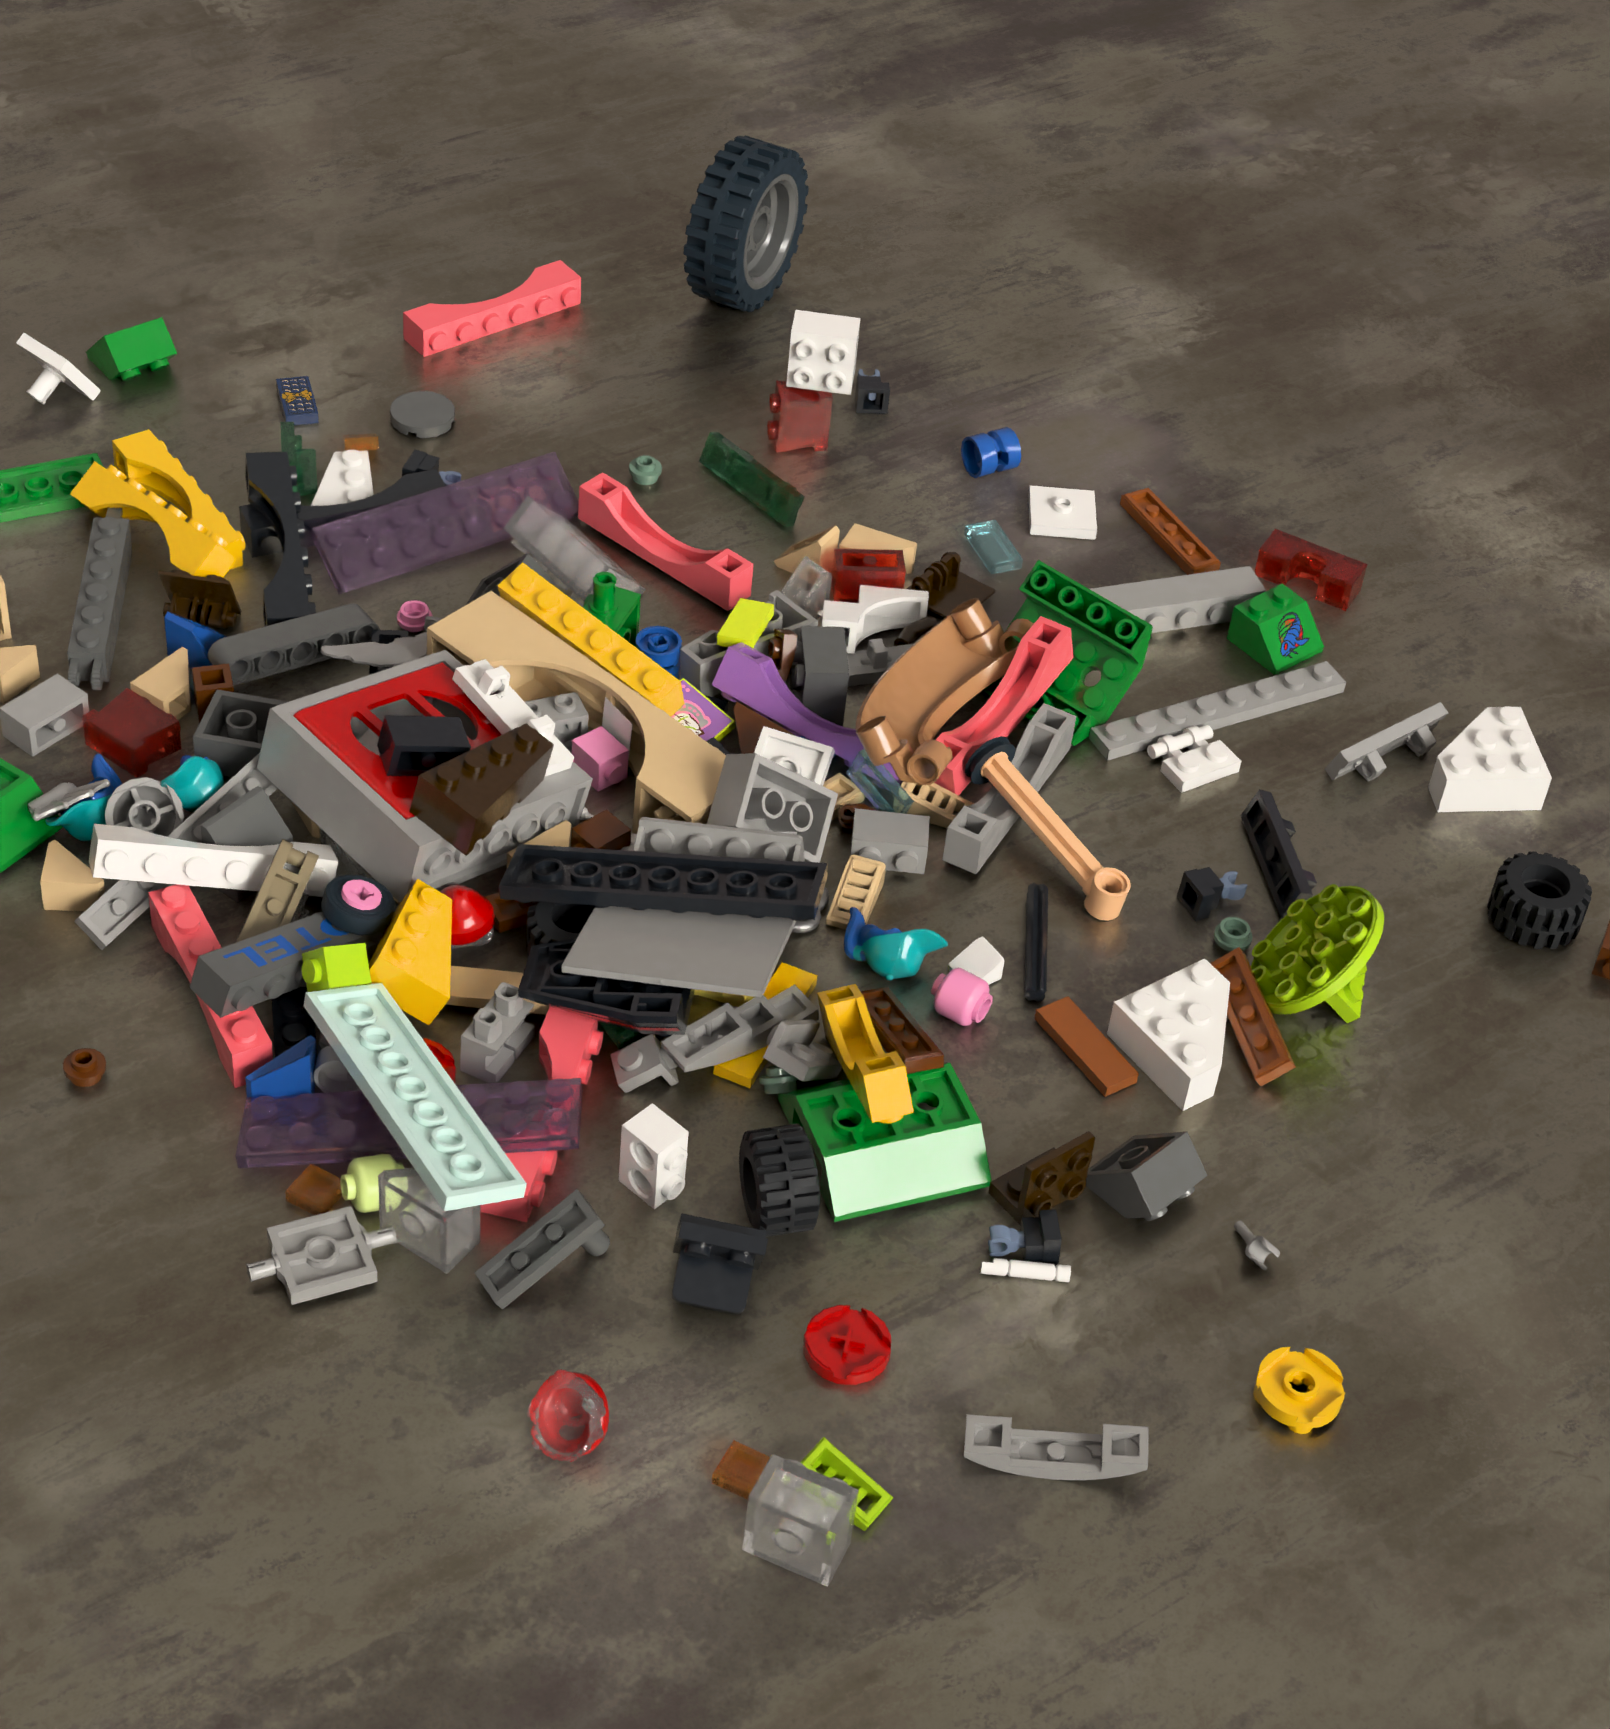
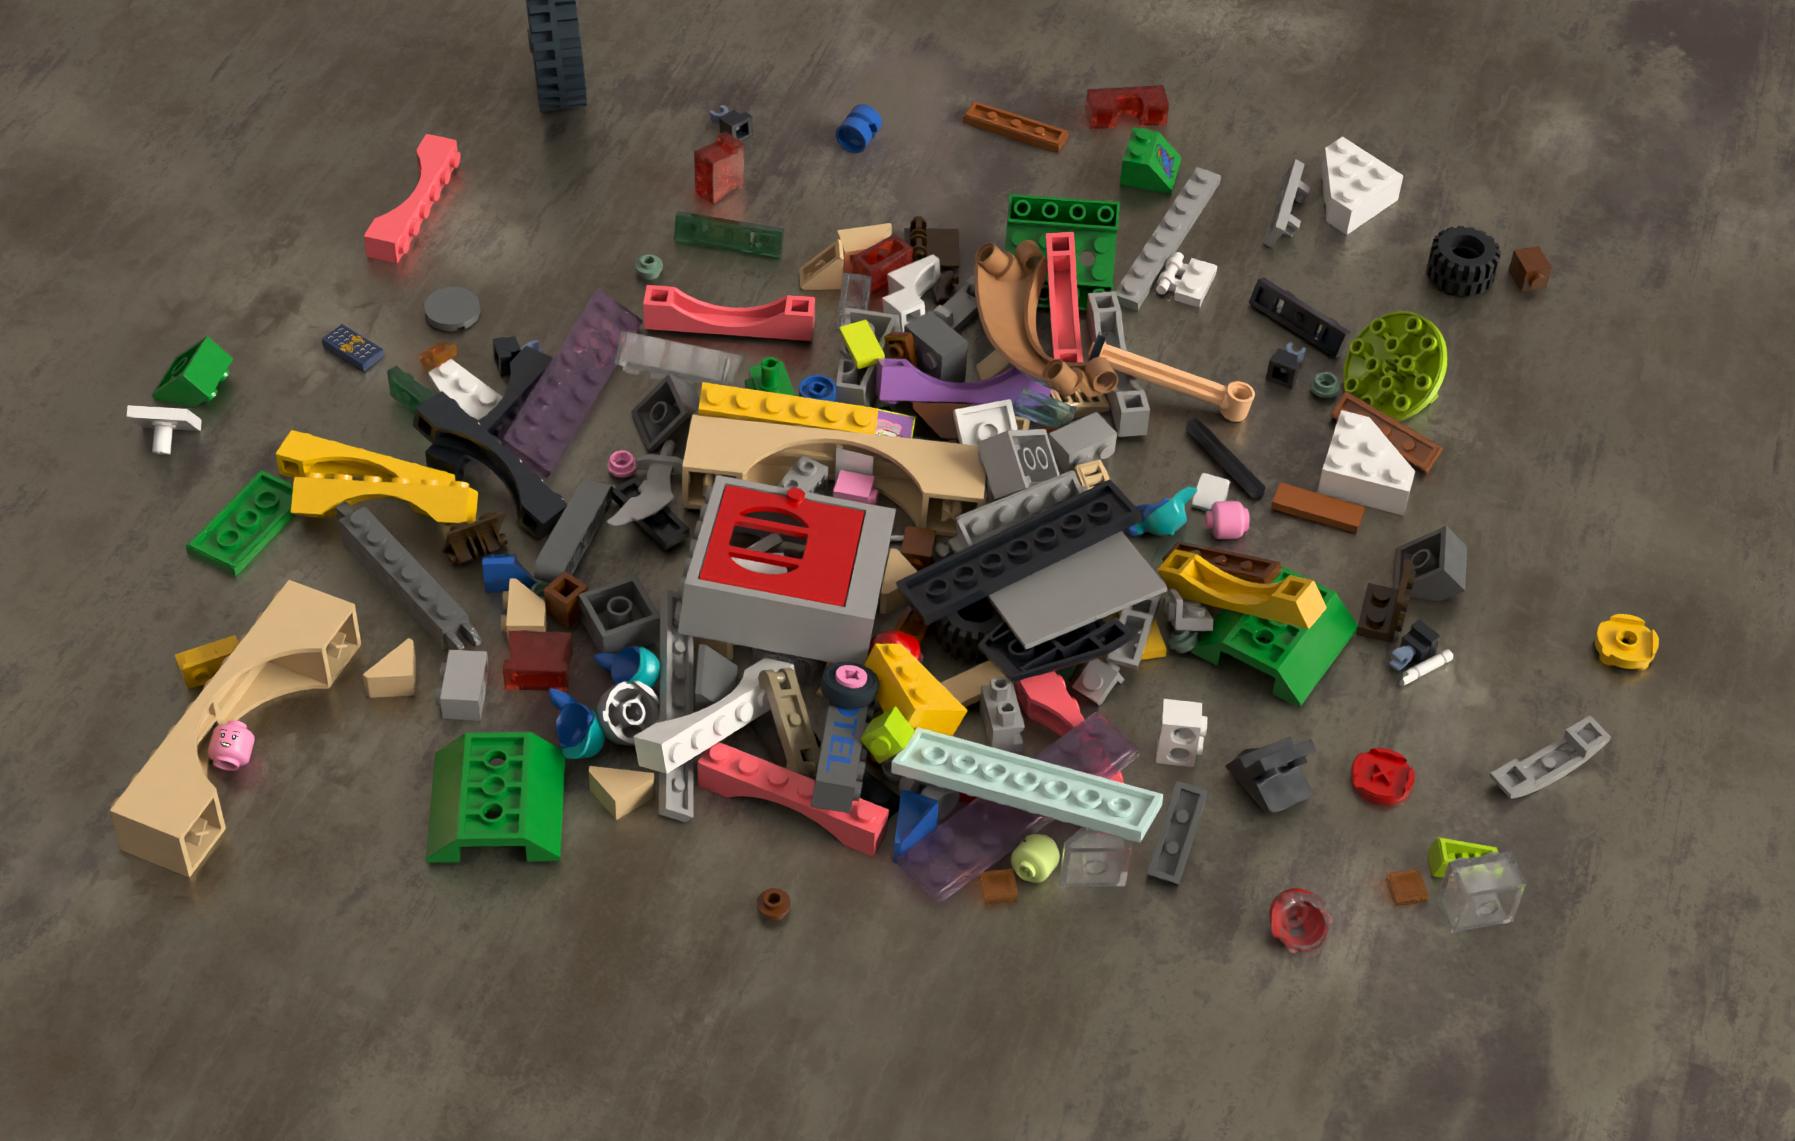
camera: 35 degrees left, 5 degrees up
light grey arm [27,779,110,821] -> none
light grey plate [246,1206,397,1305] -> none
black brick [377,715,471,776] -> none
dark brown wedge [409,724,554,856] -> none
white hinge [452,659,574,776] -> none
black tyre [739,1124,820,1237] -> none
white brick [786,310,861,395] -> none
clear light blue tile [964,520,1023,574] -> none
white plate [1028,485,1097,540] -> none
light grey brick [1090,566,1266,633] -> none
light grey hand [1234,1221,1280,1270] -> none

